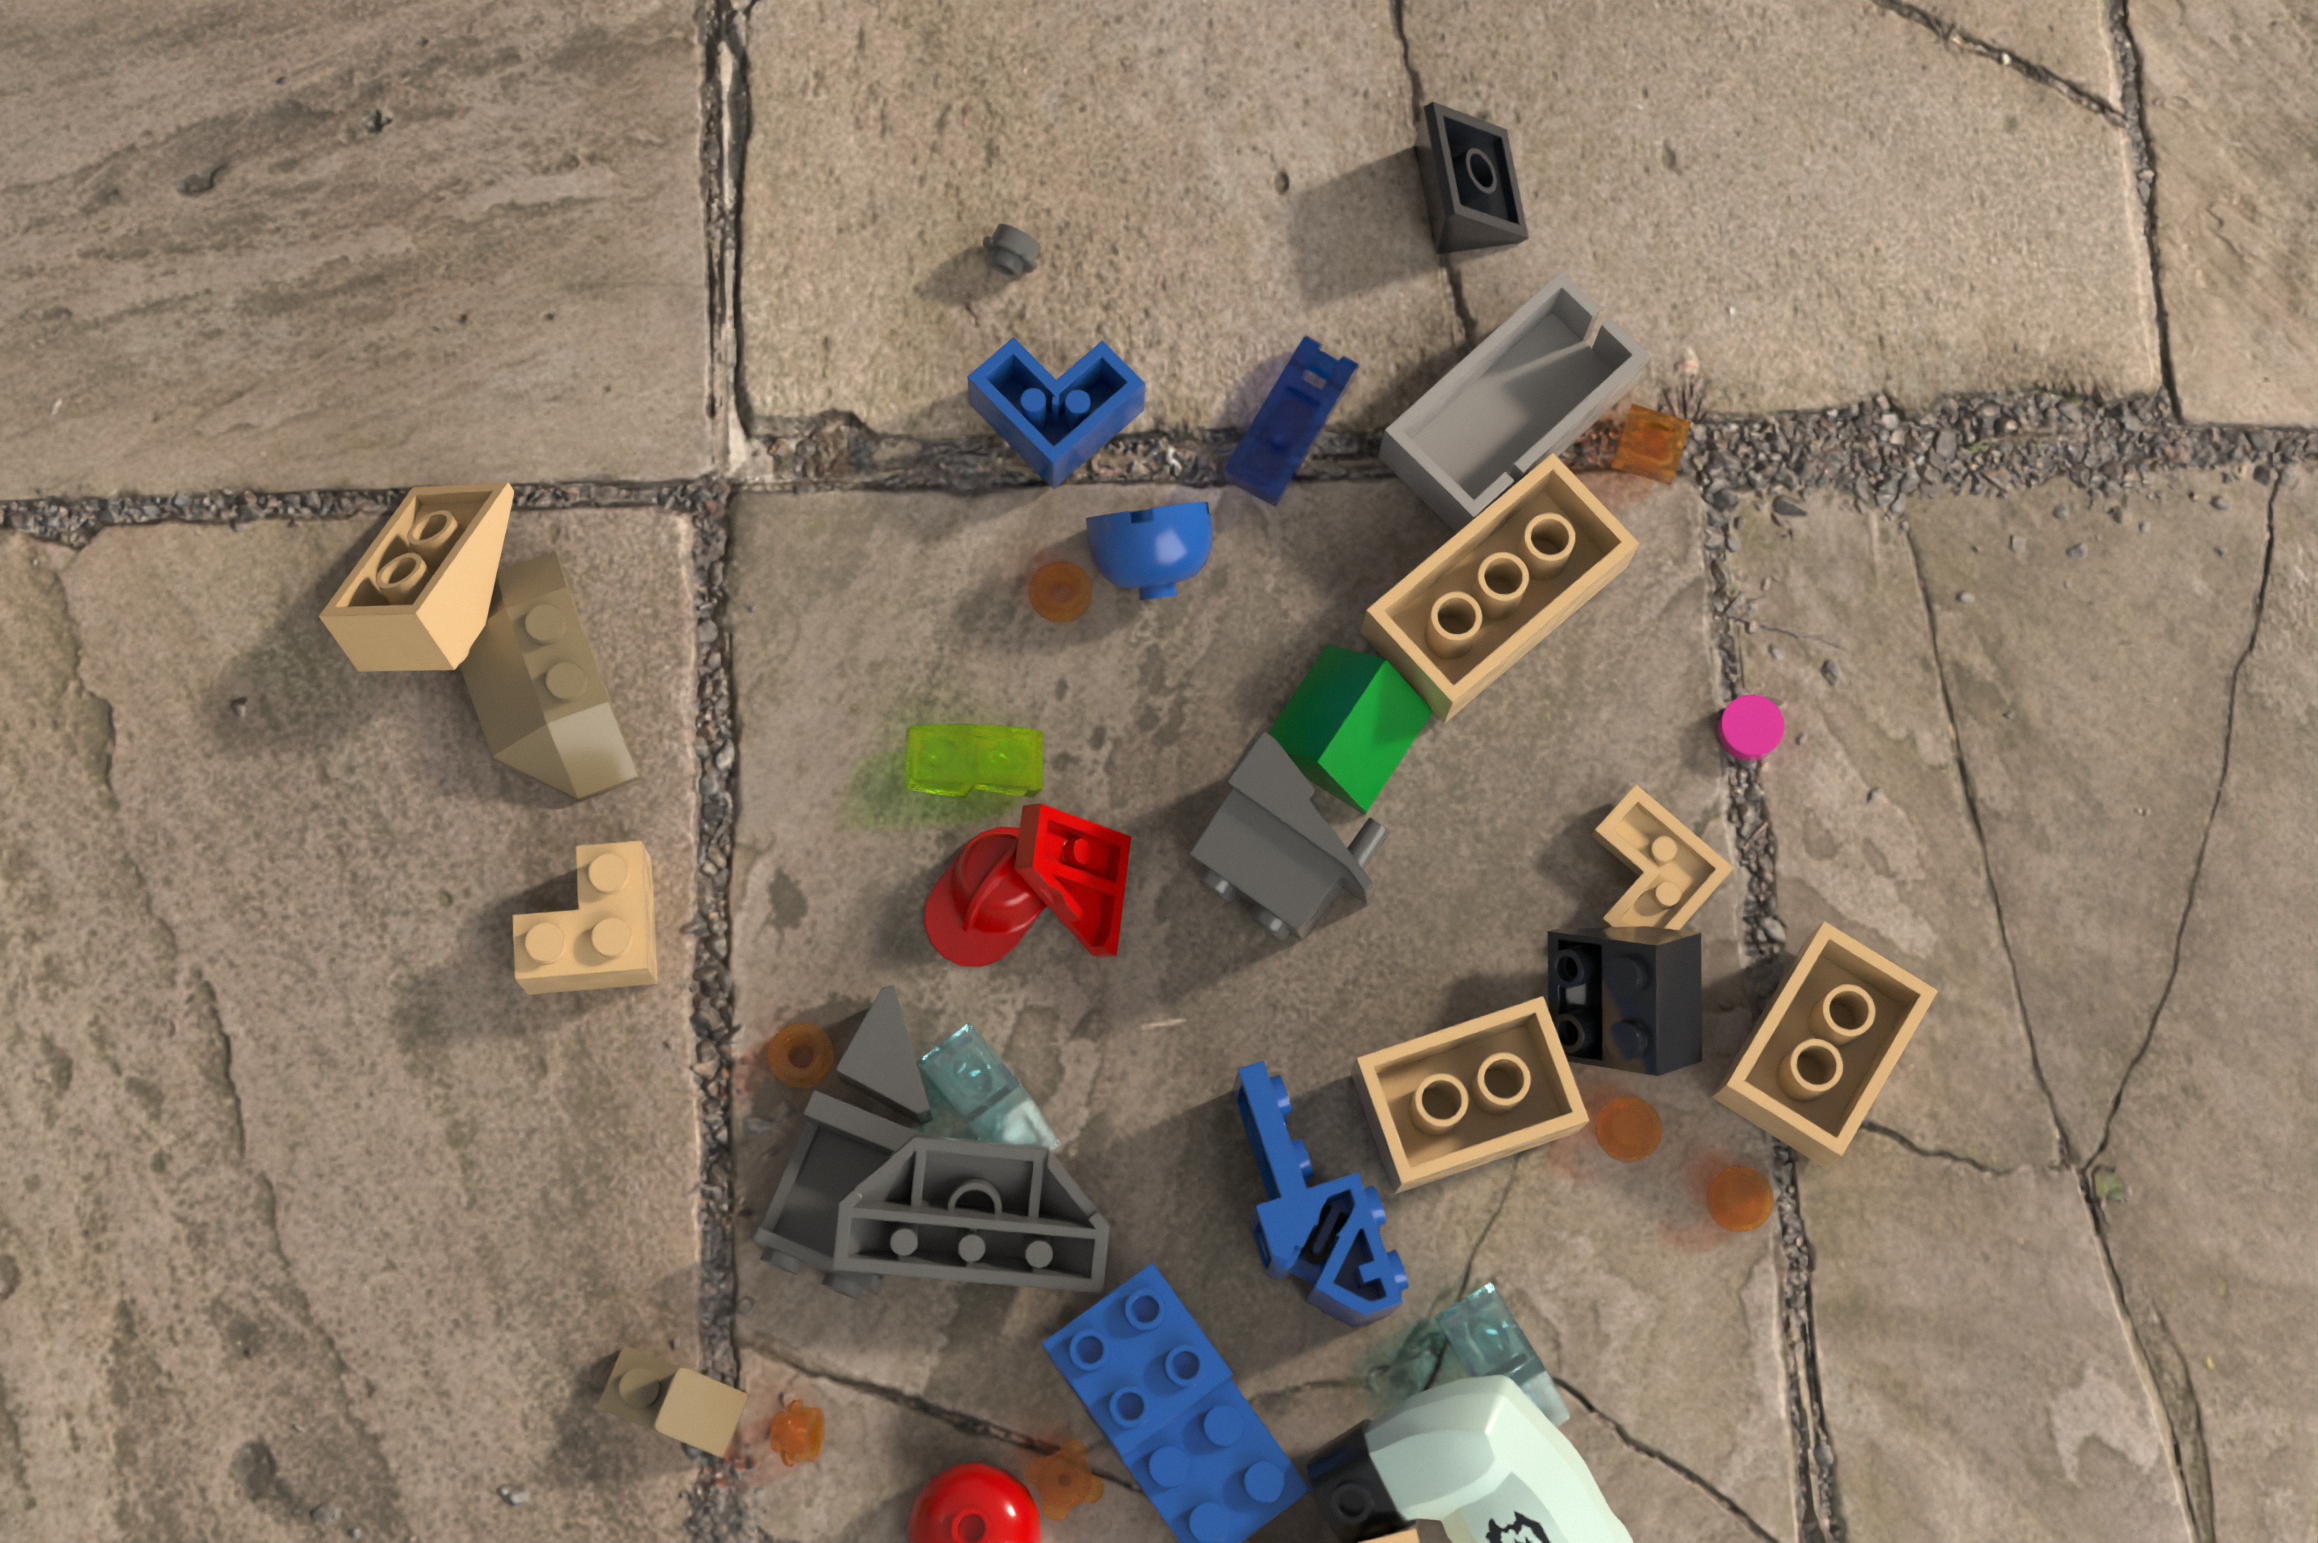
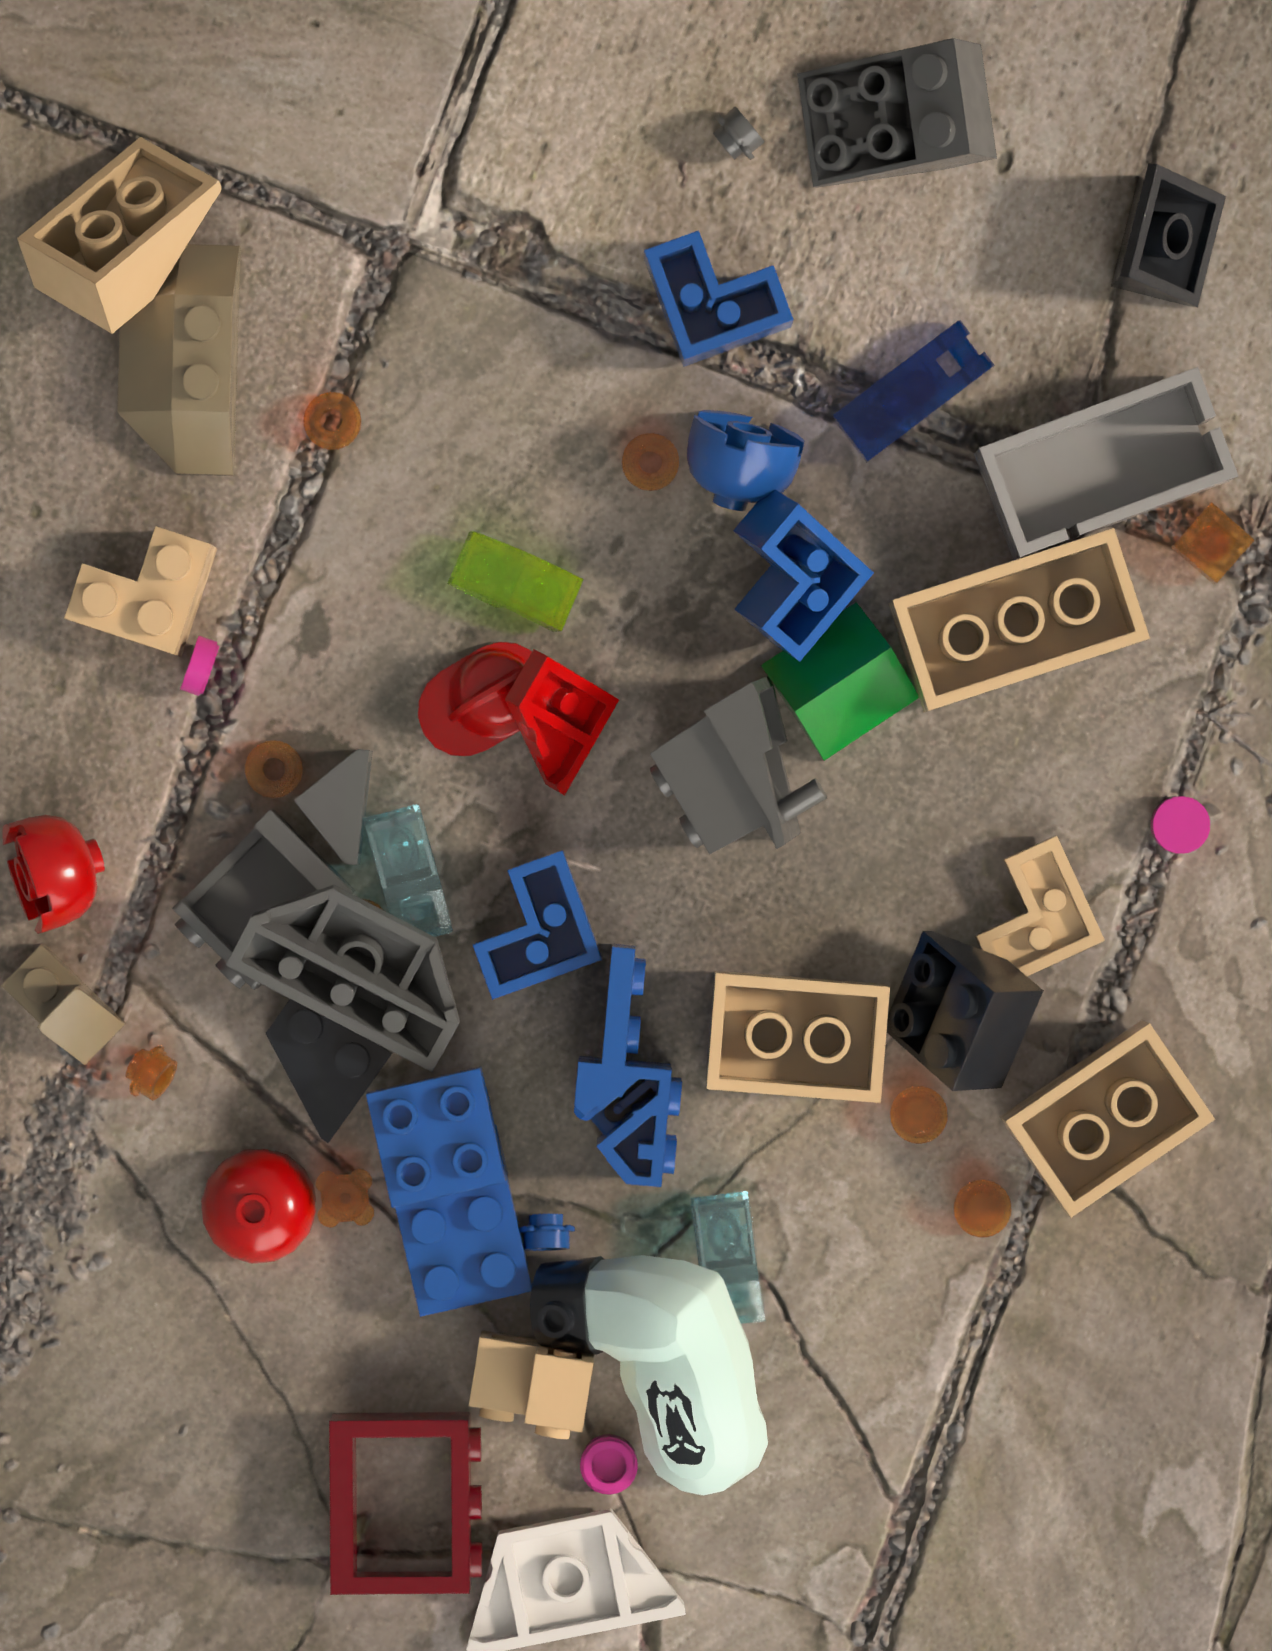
camera: 30 degrees right, 15 degrees up
none -> red cylinder [2,815,105,934]
none -> dark pink tile [180,636,219,696]
none -> black wing [266,999,394,1143]
none -> clear orange plate [303,392,362,450]
none -> blue brick [473,850,602,1000]
none -> blue plate [519,1214,575,1251]
none -> blue brick [733,490,874,662]
none -> dark grey slope [797,38,997,188]

